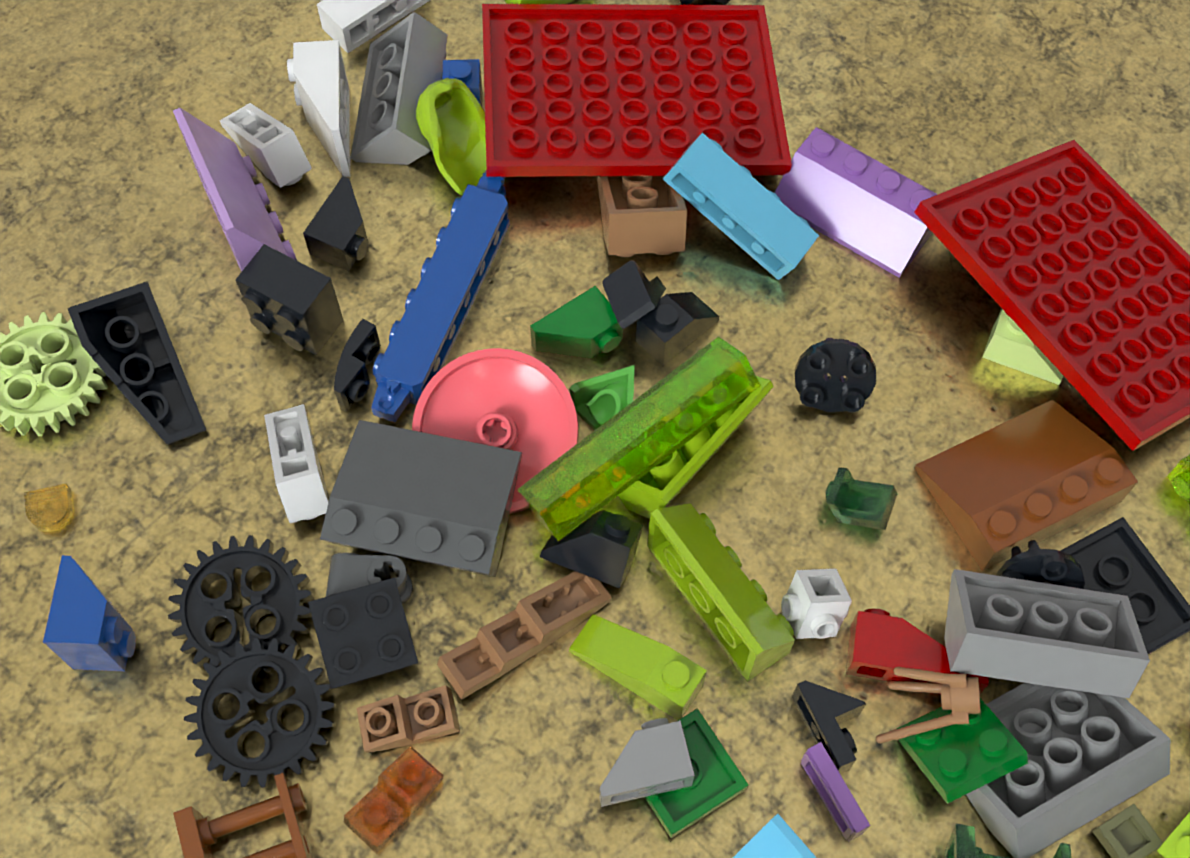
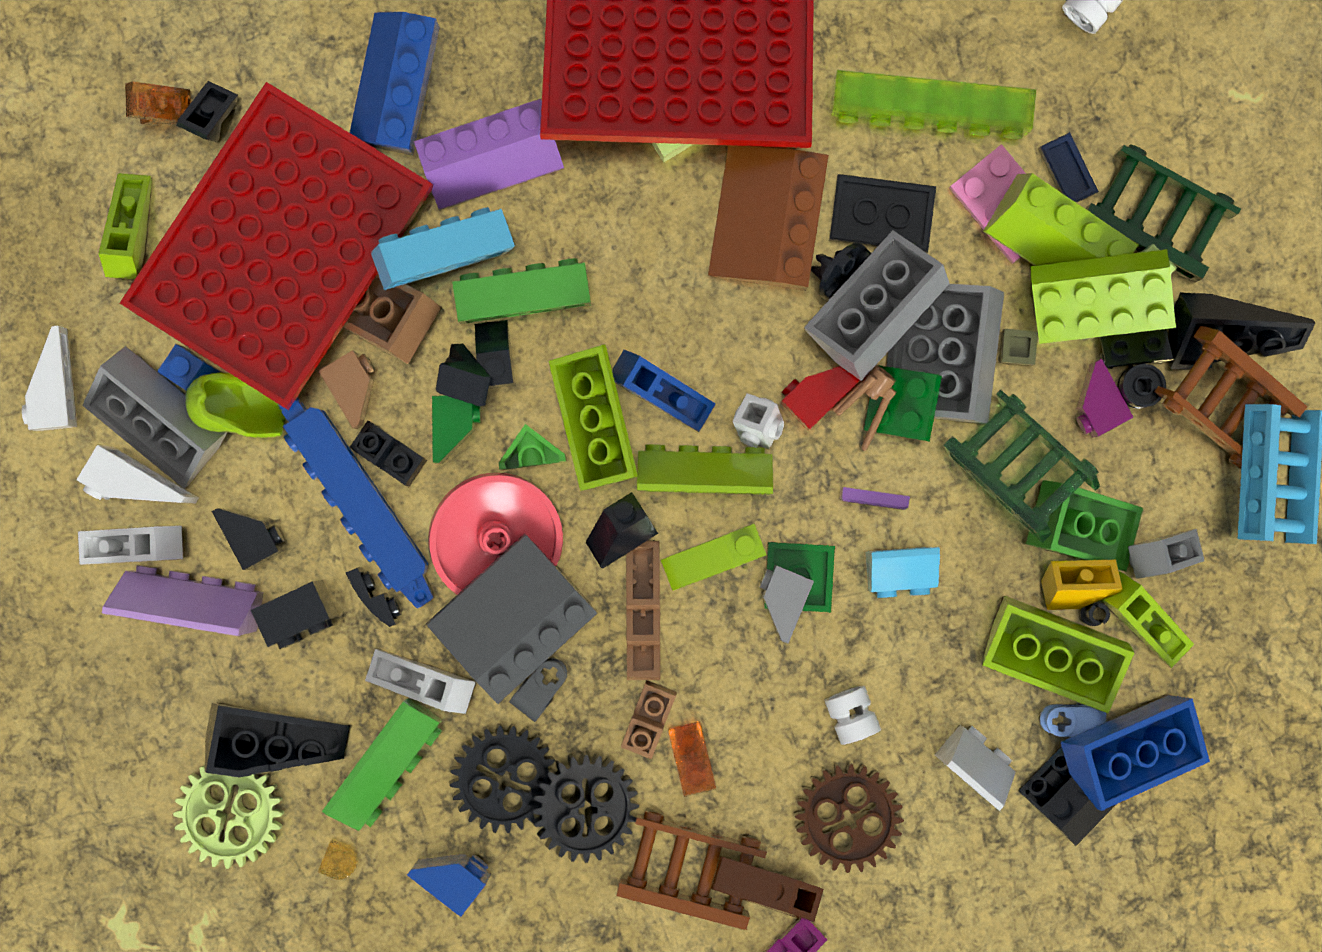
camera: 55 degrees left, 25 degrees up
black hinge [308,578,418,689] -> none
clear neon green brick [517,336,761,541] -> none
black slope [792,680,866,774] -> none
black plate [794,338,876,412] -> none
clear green bracket [826,467,898,530] -> none
none -> medium nougat slope [319,350,374,429]
none -> bright green slope [322,698,442,831]
none -> blue slope [349,12,440,156]
none -> black slope [349,420,427,487]
none -> bright green brick [452,258,591,324]
none -> blue slope [612,349,715,432]

